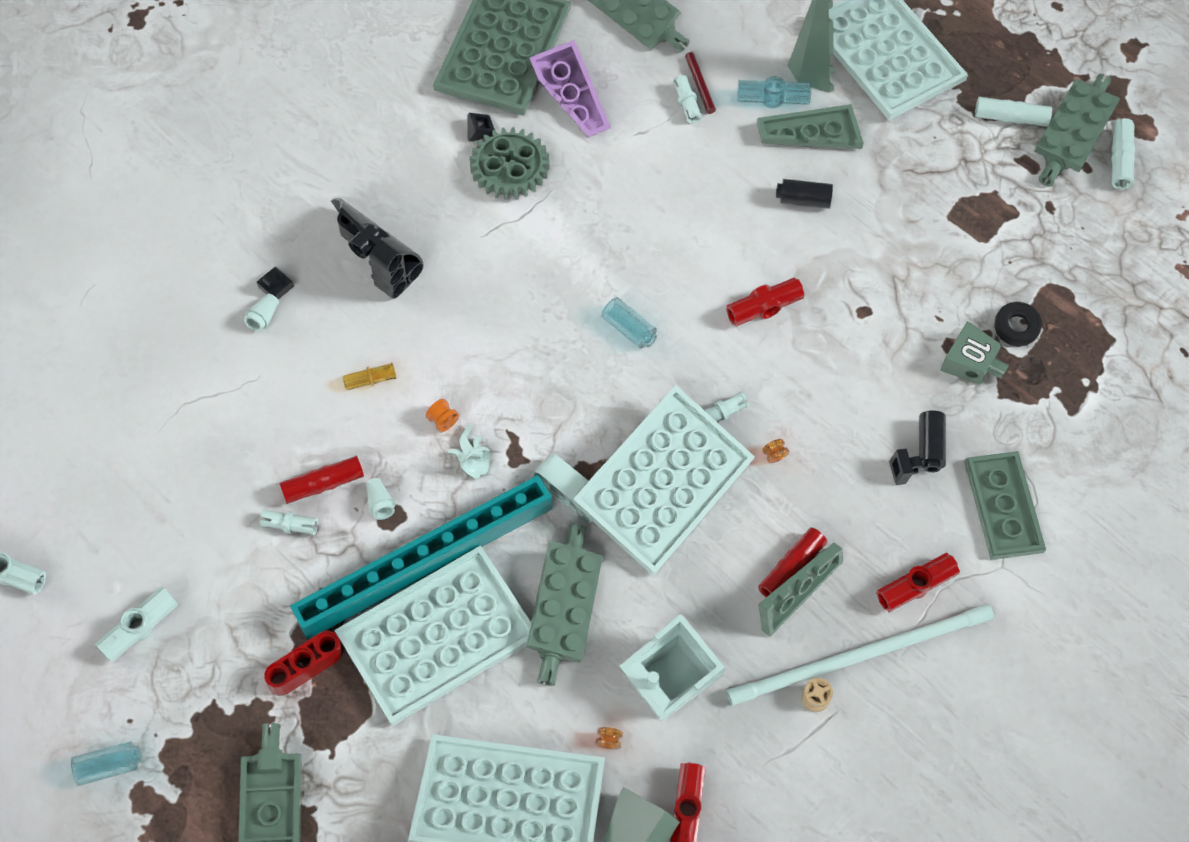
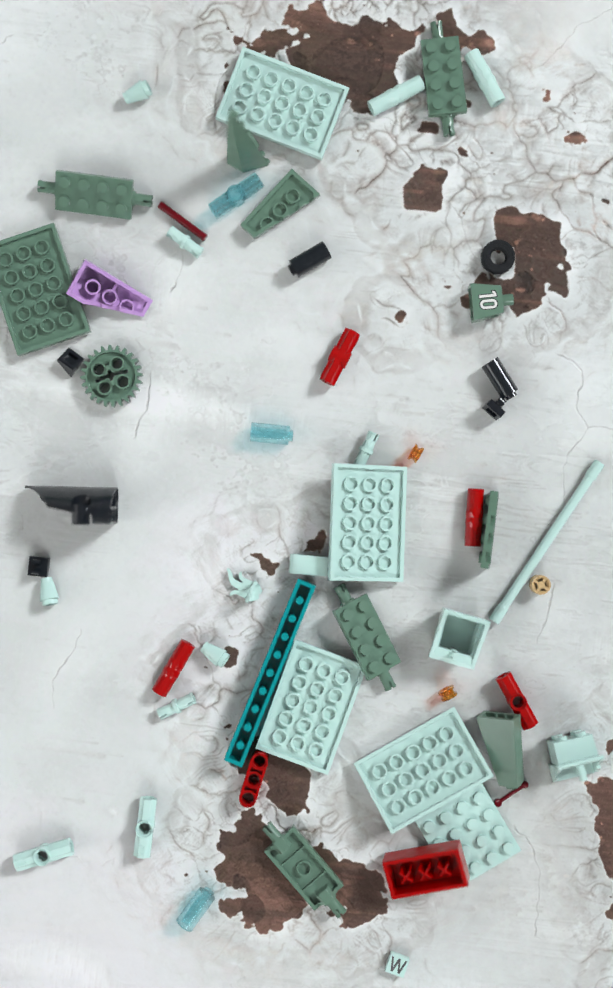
camera: 40 degrees left, 25 degrees up
clear yellow axle [343,362,397,390] -> none
orange wheel [425,399,459,432] -> none
red piece [876,552,960,613] -> none
sand green tile [964,451,1046,560] -> none

